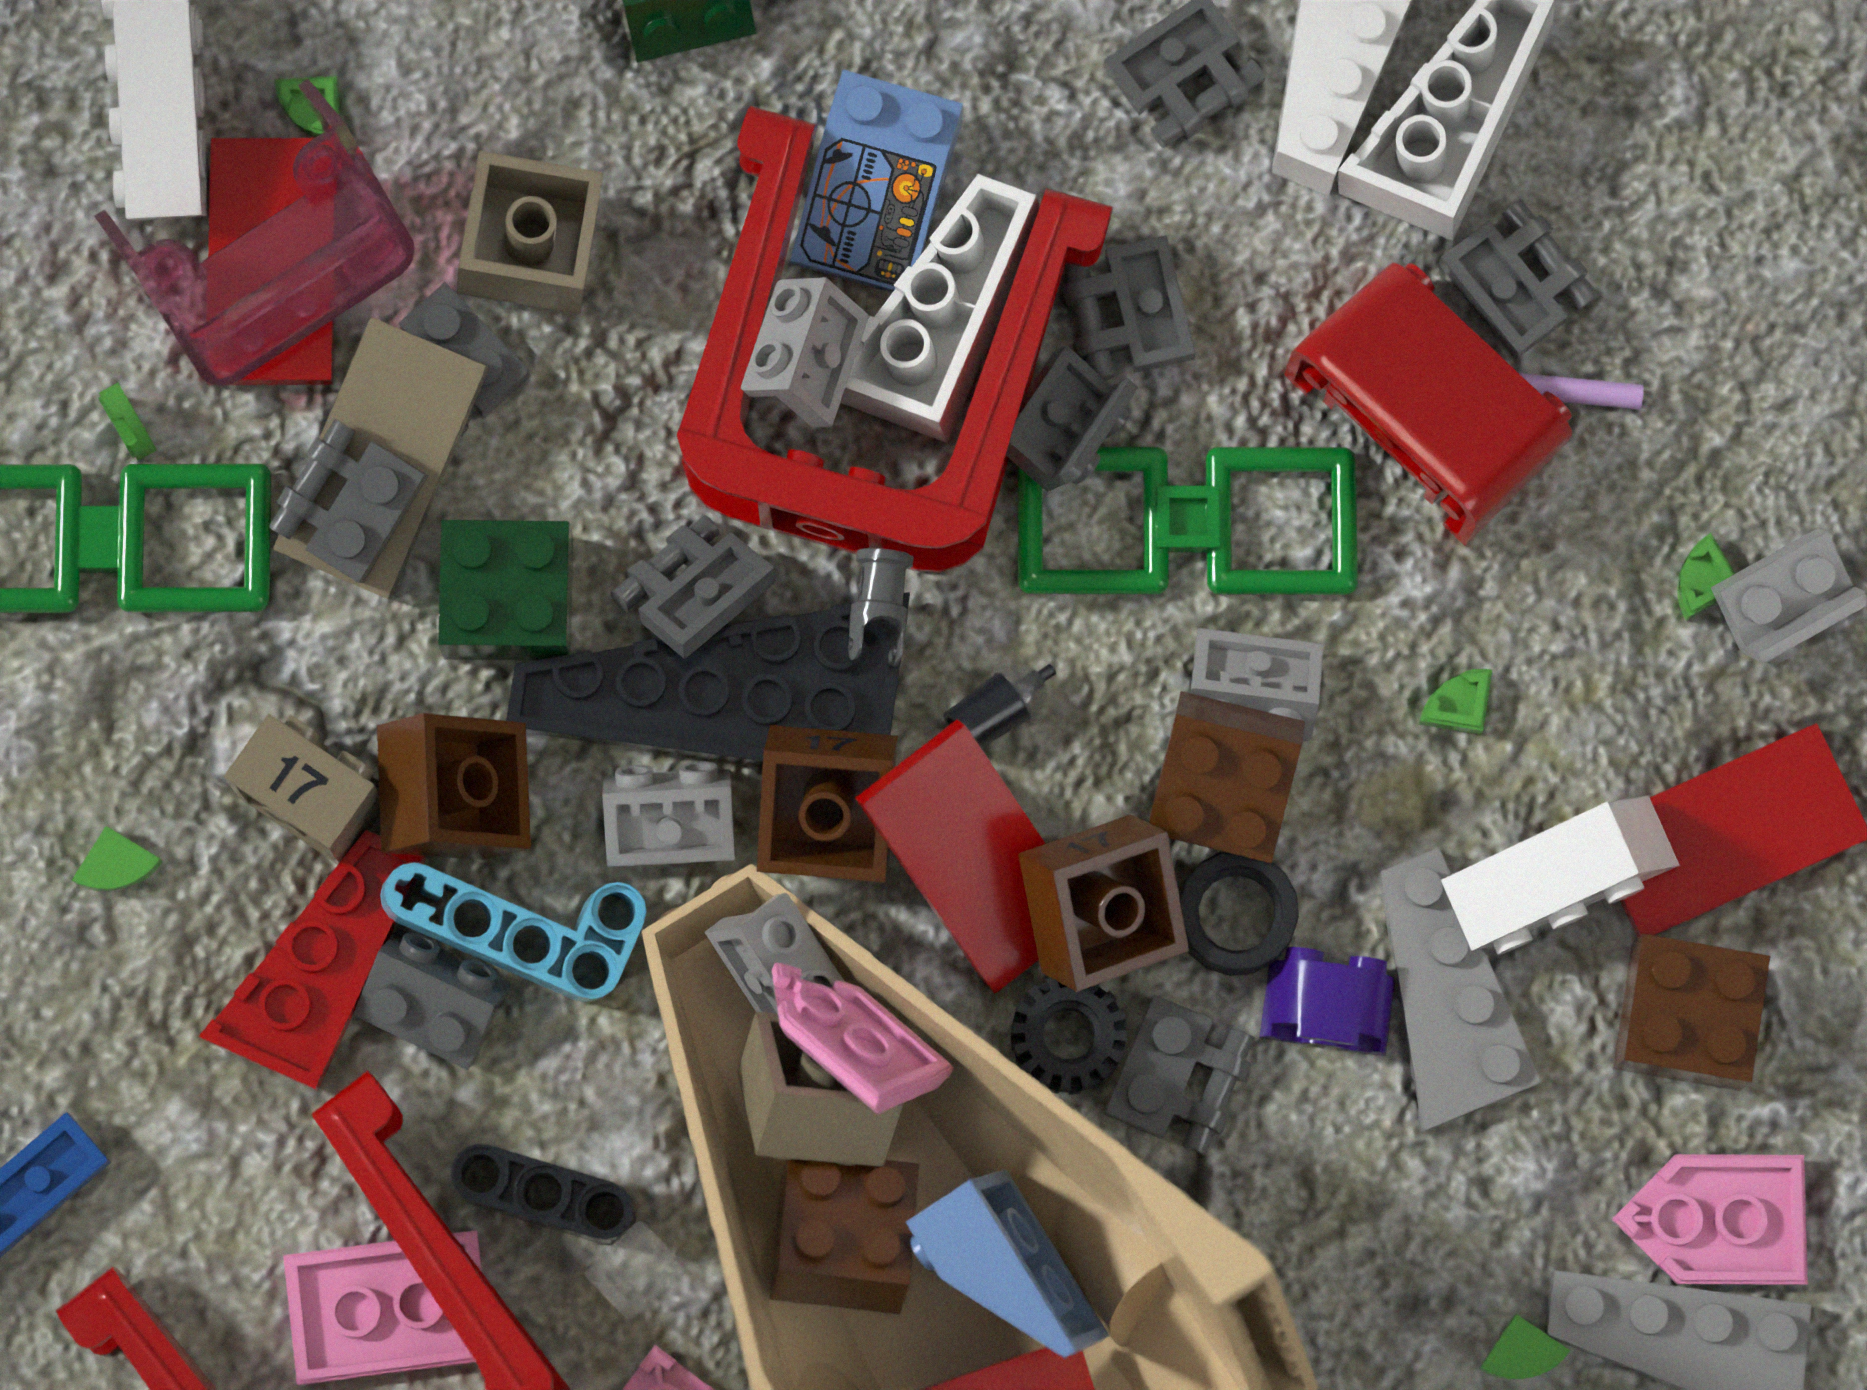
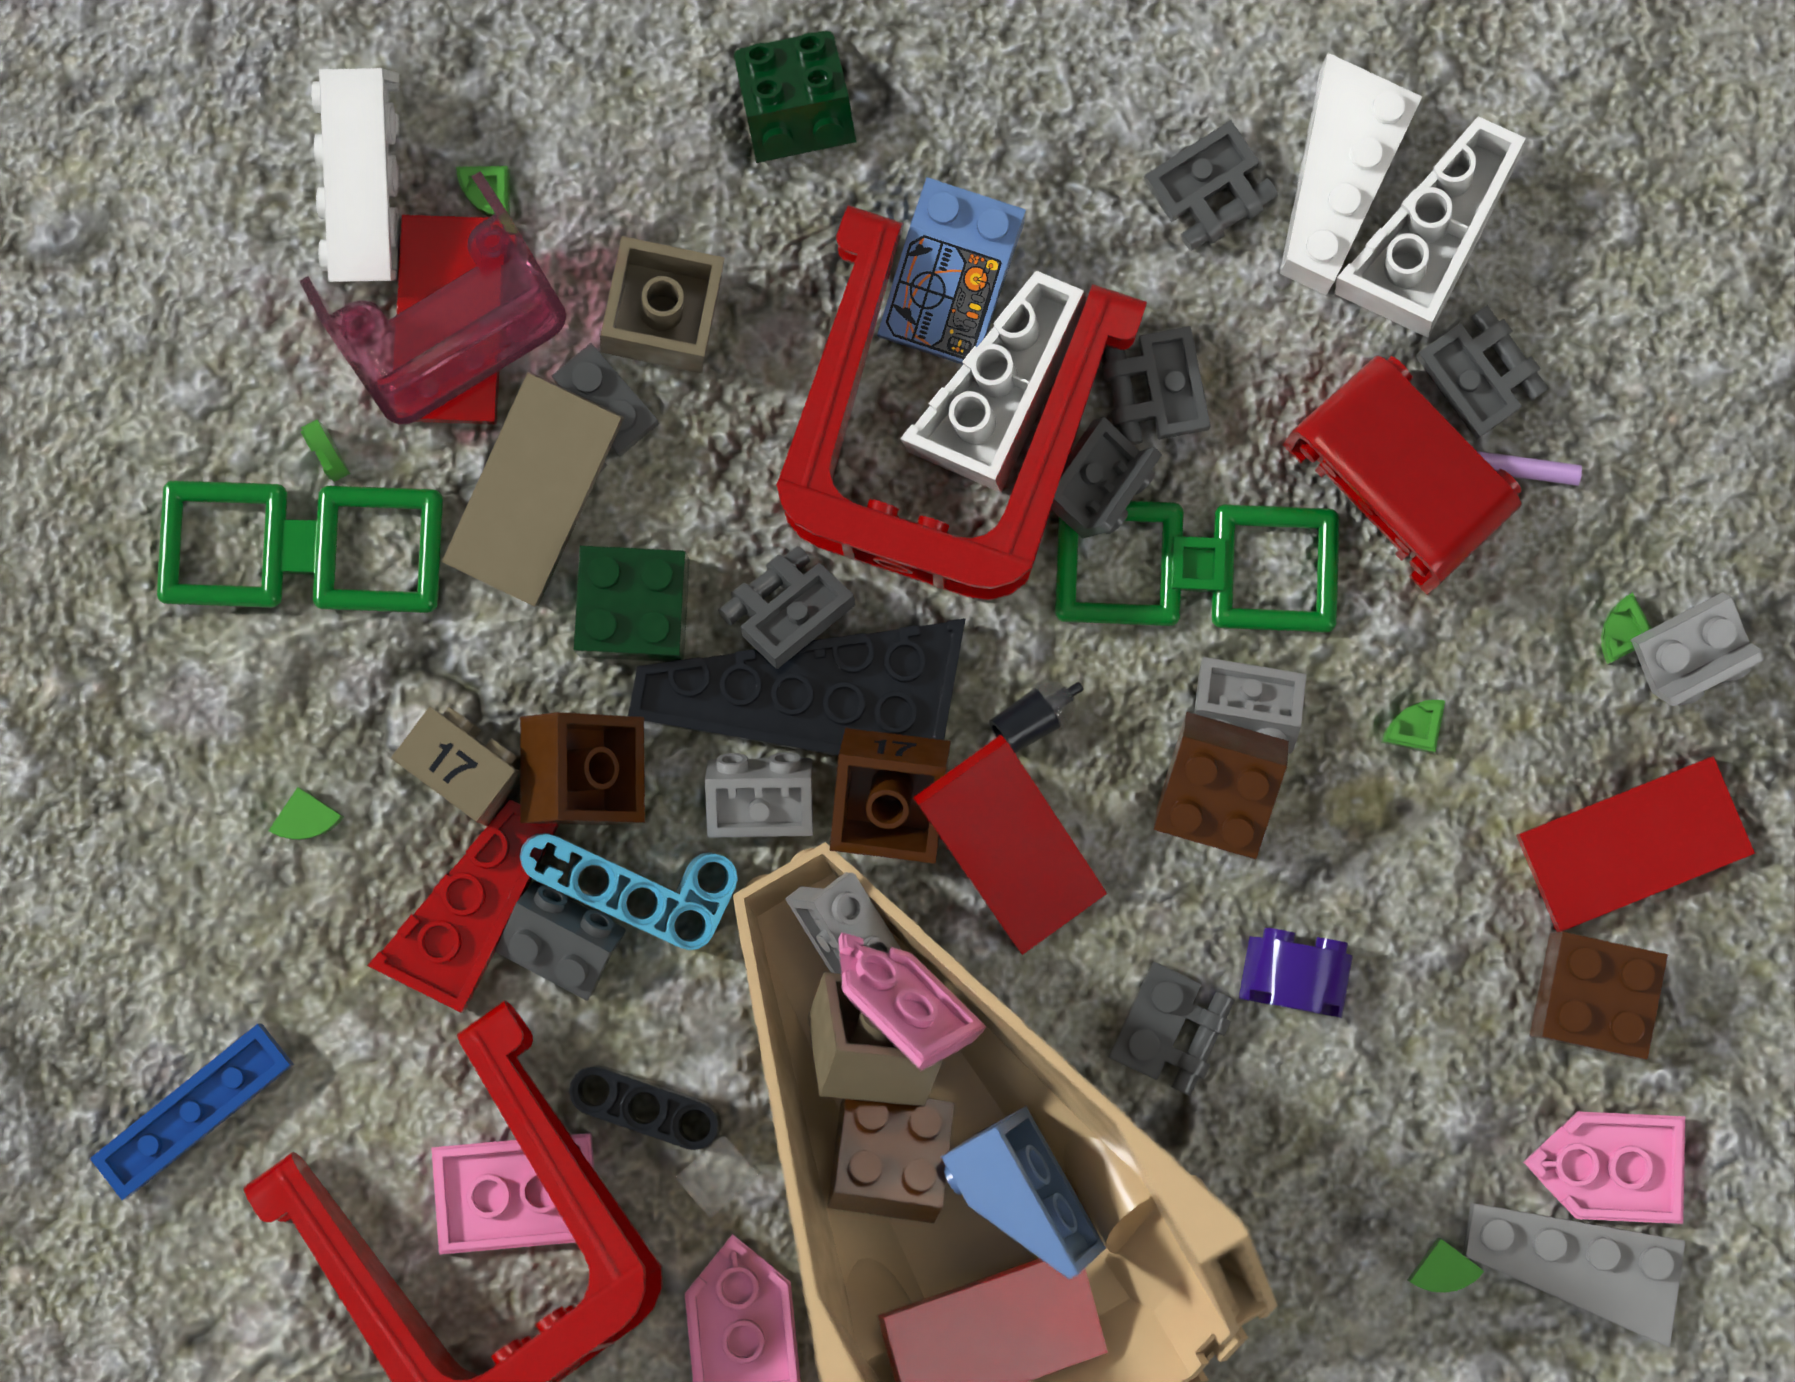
camera: 10 degrees right, 5 degrees up
dark grey plate [269,419,429,583] -> none
light grey bracket [741,277,869,427] -> none
dark grey piece [848,548,914,667] -> none
black tyre [1010,977,1128,1095] -> none
reddish brown brick [1018,814,1189,992] -> none
black tyre [1179,852,1299,976] -> none
light grey wing [1378,847,1542,1134] -> none
white wedge [1441,796,1680,955] -> none

